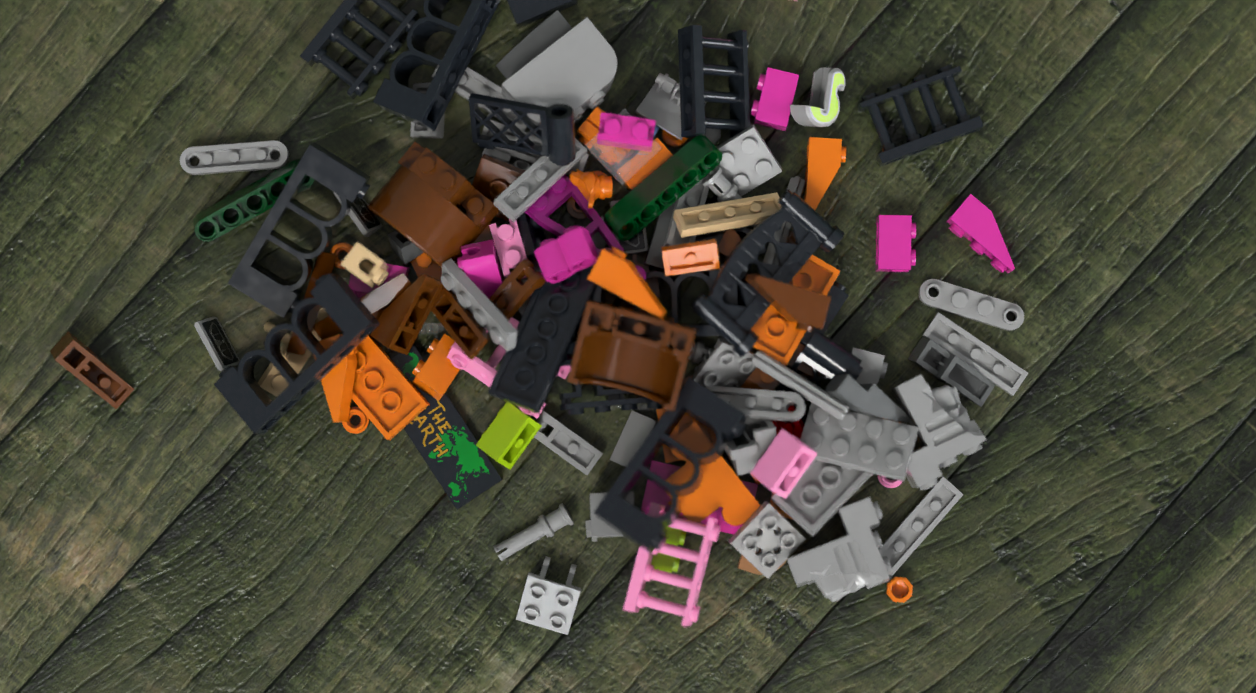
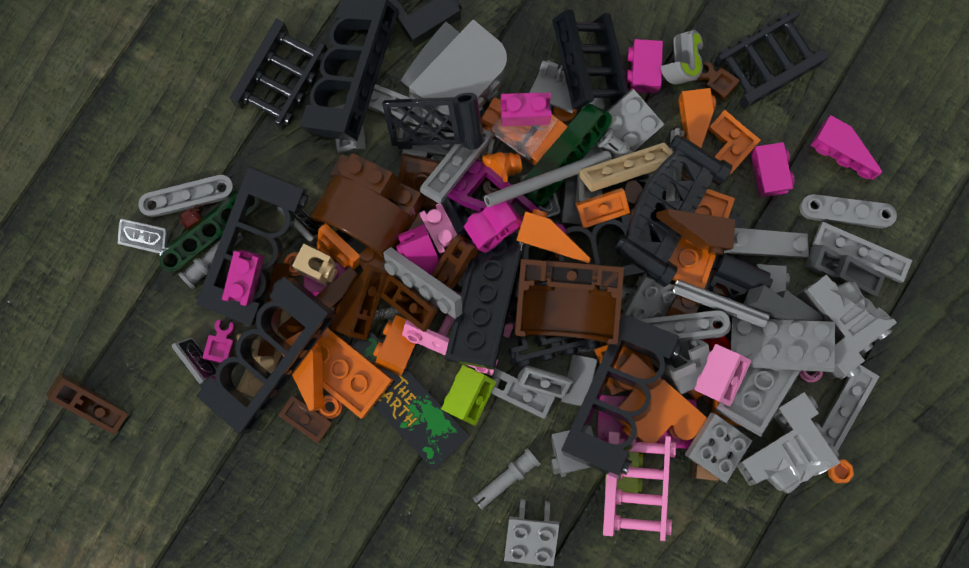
camera: 10 degrees left, 5 degrees down
none -> slope [118,219,171,254]
none -> light grey pin [178,233,244,290]
none -> clear red plate [180,208,202,229]
none -> dark pink plate [203,320,235,363]
none -> dark pink brick [222,249,264,306]
none -> reddish brown plate [278,395,333,444]
none -> orange plate [317,223,360,270]
none -> light grey piece [484,150,612,207]
none -> light grey slope [518,365,573,399]
none -> reddish brown plate [698,61,740,101]
none -> orange plate [708,110,761,177]
none -> light grey plate [724,228,809,259]

